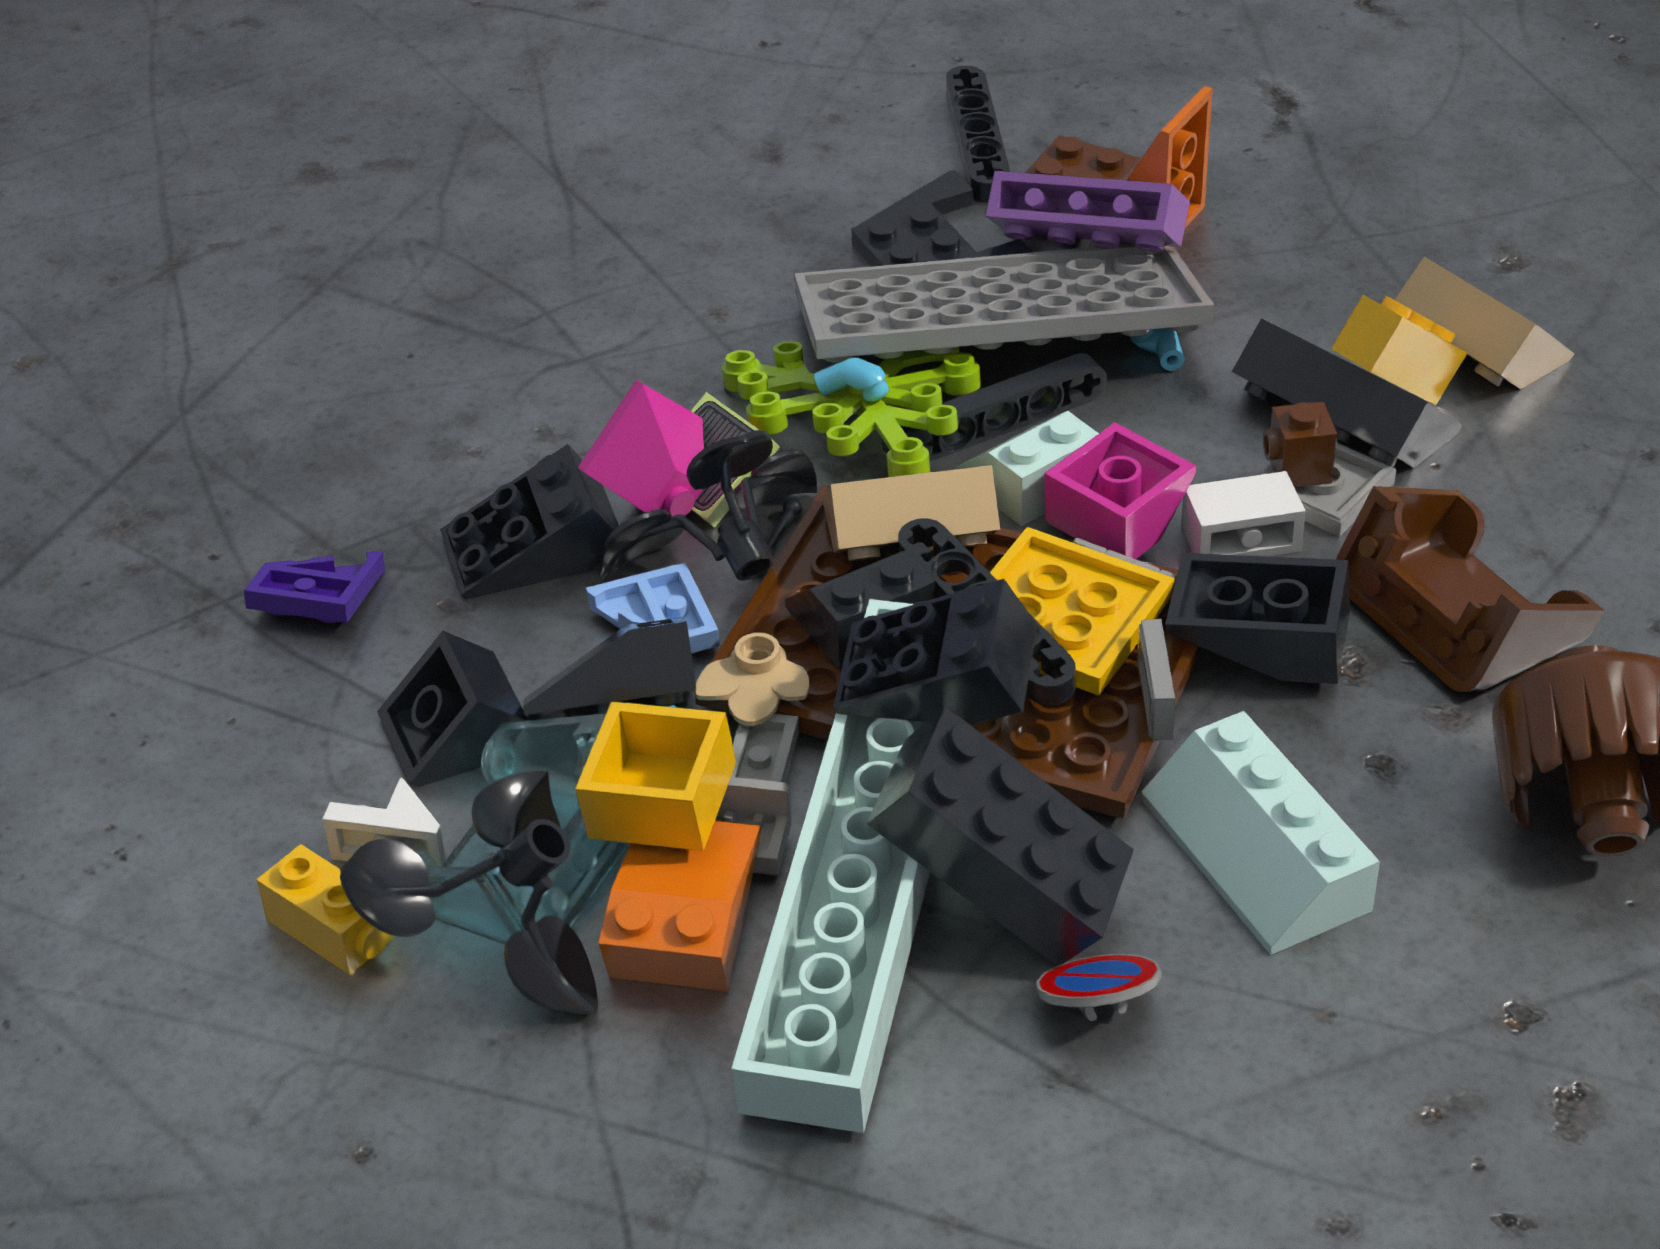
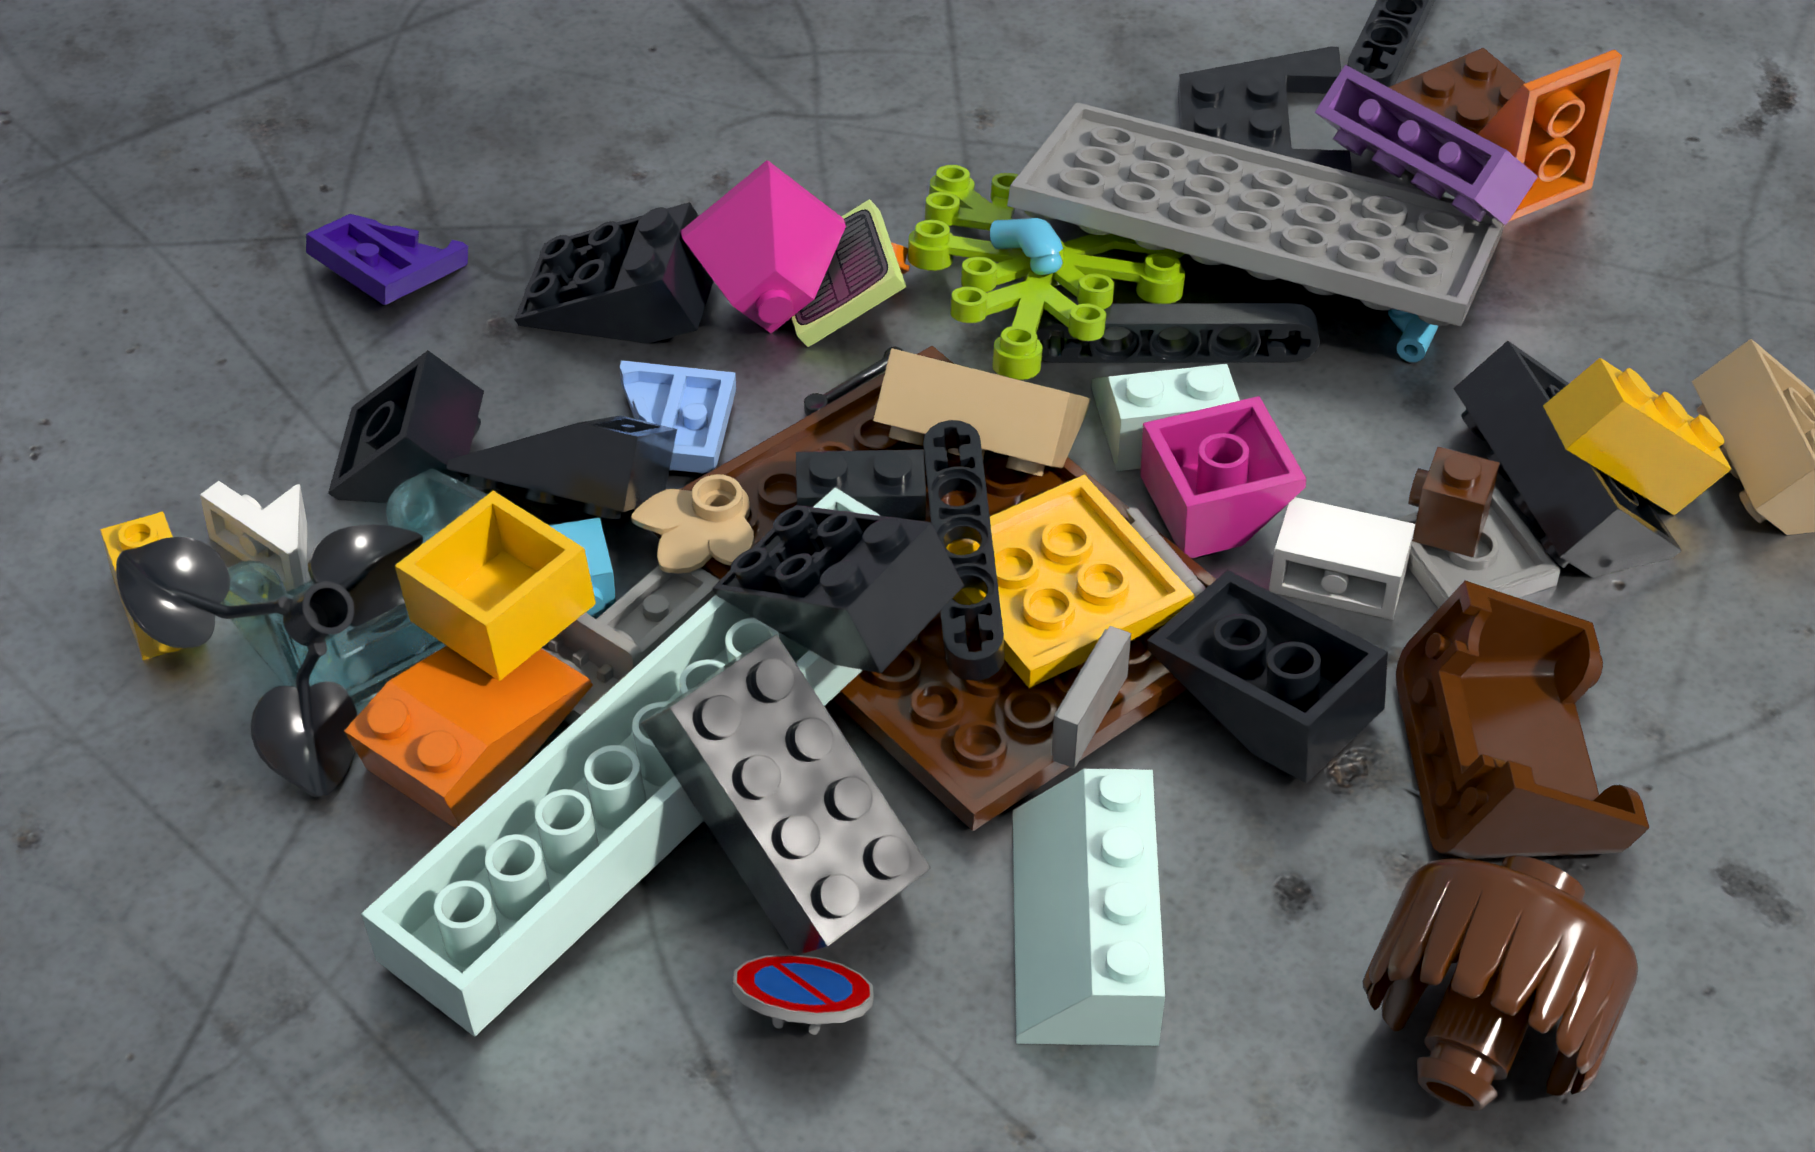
camera: 25 degrees right, 5 degrees up
black plant [598,430,817,581] -> none

